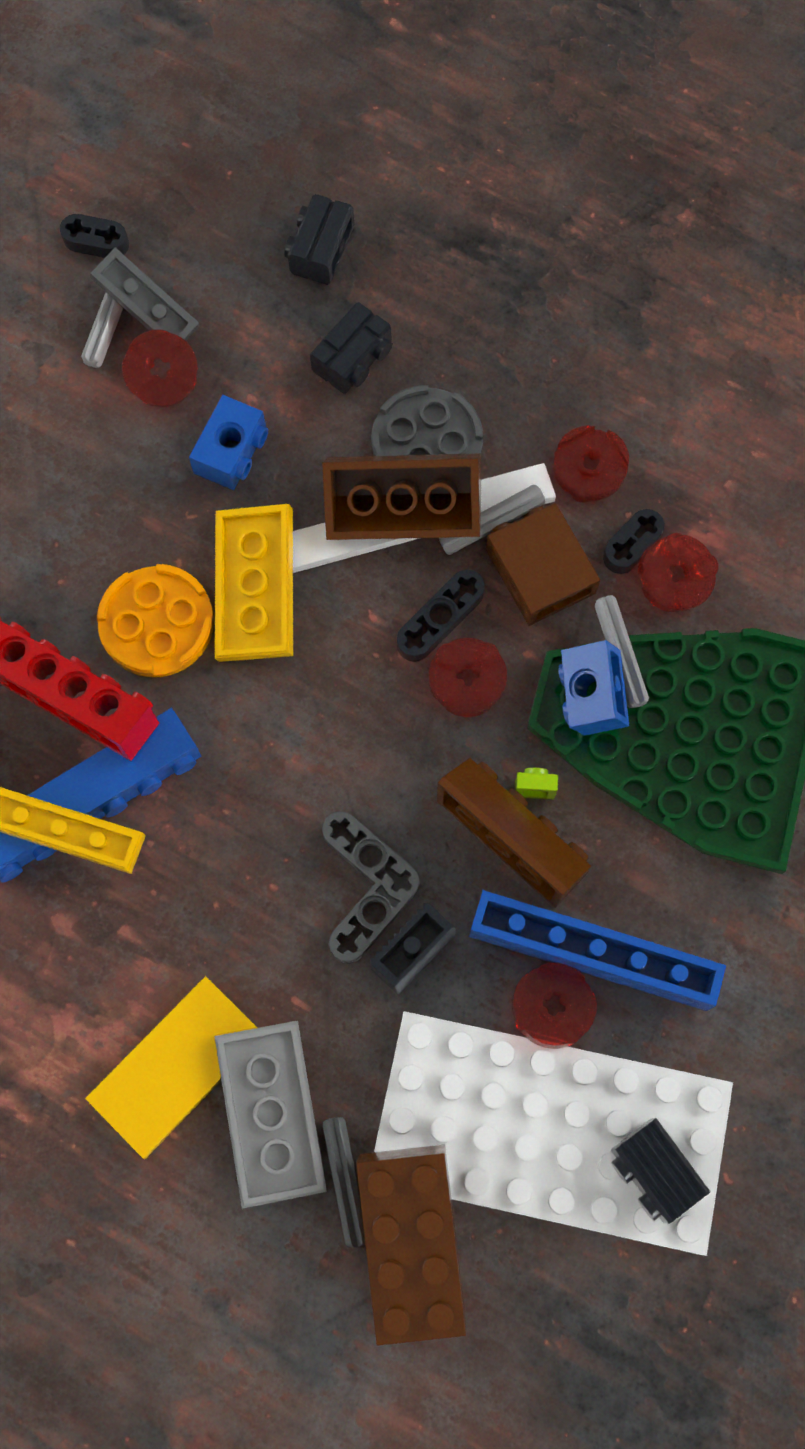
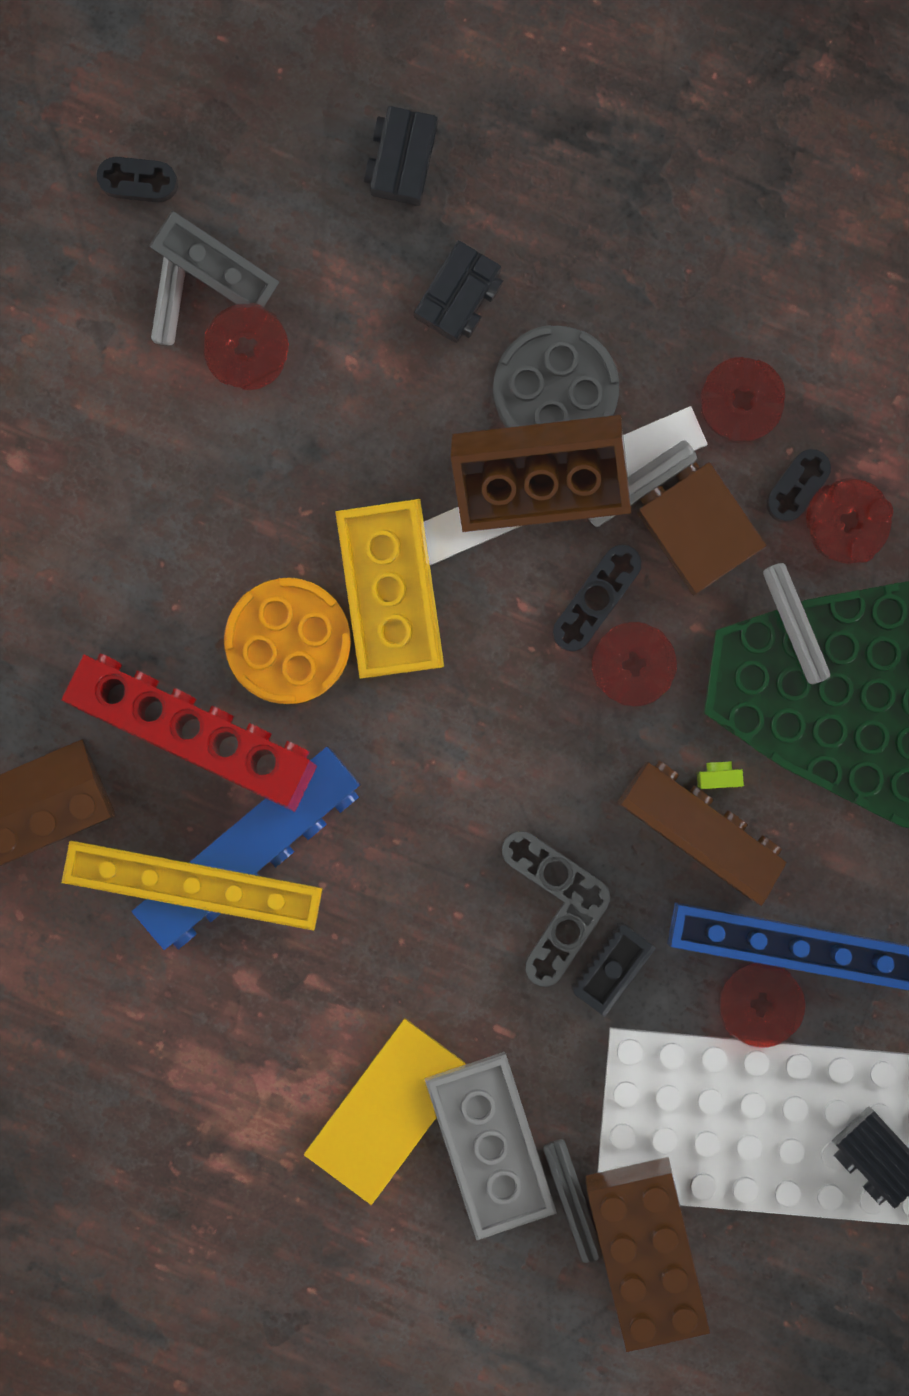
camera: 10 degrees left, 15 degrees up
blue brick [189,394,268,490] -> none
brick [559,640,629,735] -> none

